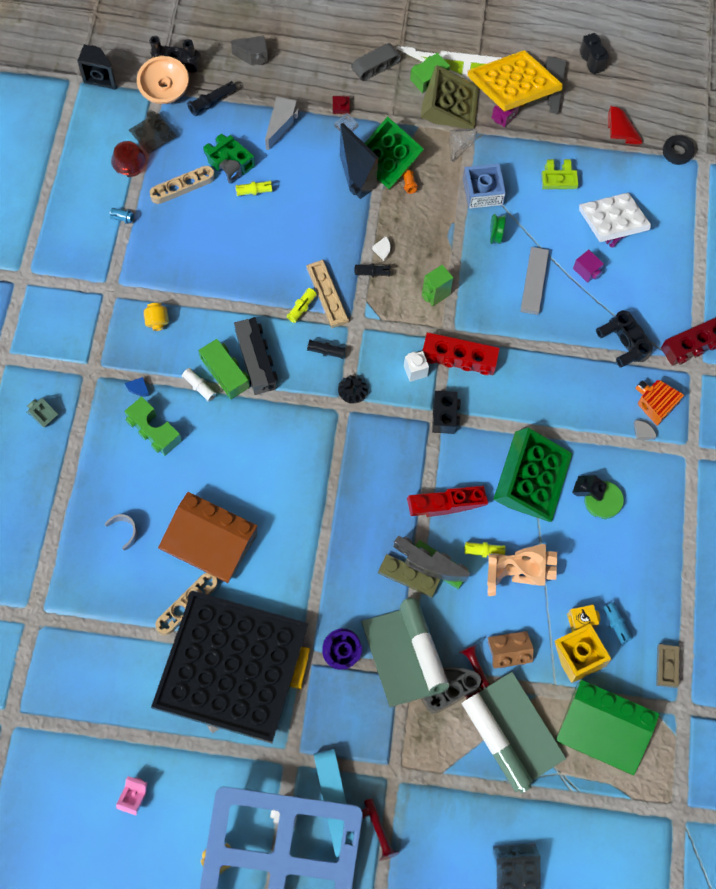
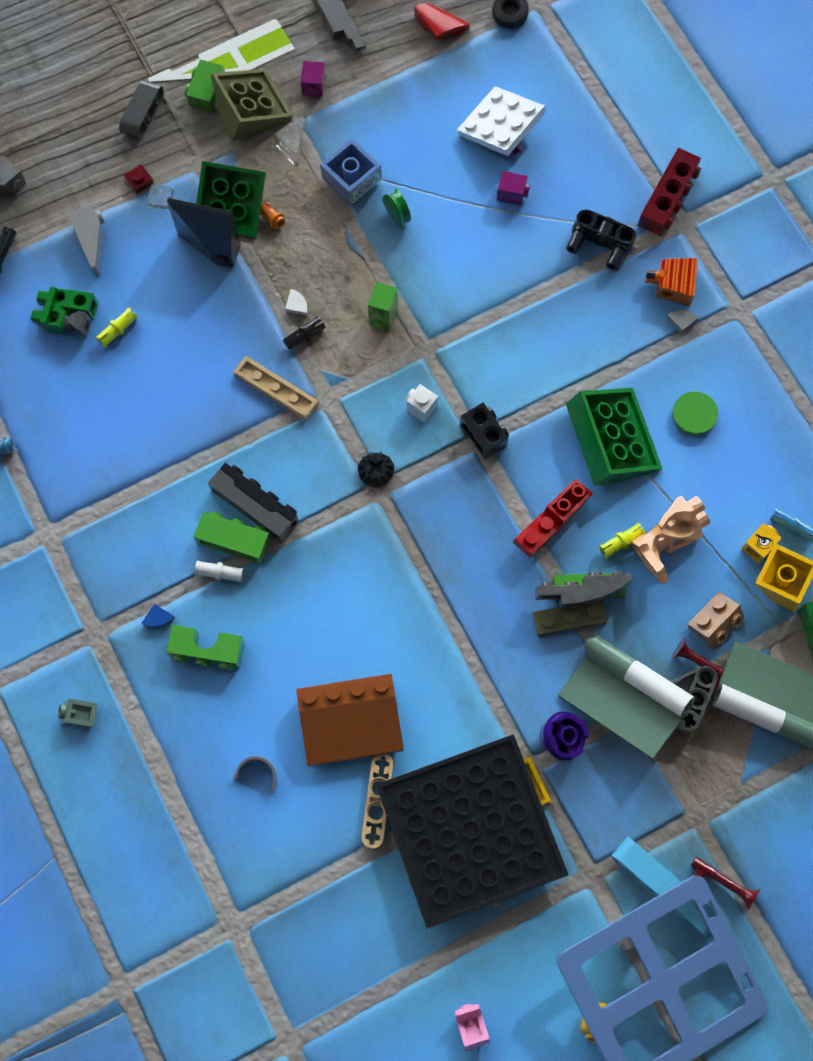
camera: 30 degrees left, 5 degrees up
yellow head [143,303,169,331] -> none
tan beam [150,166,214,204] -> none
neon yellow pin [286,288,317,323] -> none
black pin [307,339,346,359] -> none
red brick [422,332,500,375] -> none
yellow plate [467,50,563,111] -> none
light grey tile [520,247,549,315] -> none
lime plate [541,159,578,189] -> none
black bracket [572,475,607,501] -> none

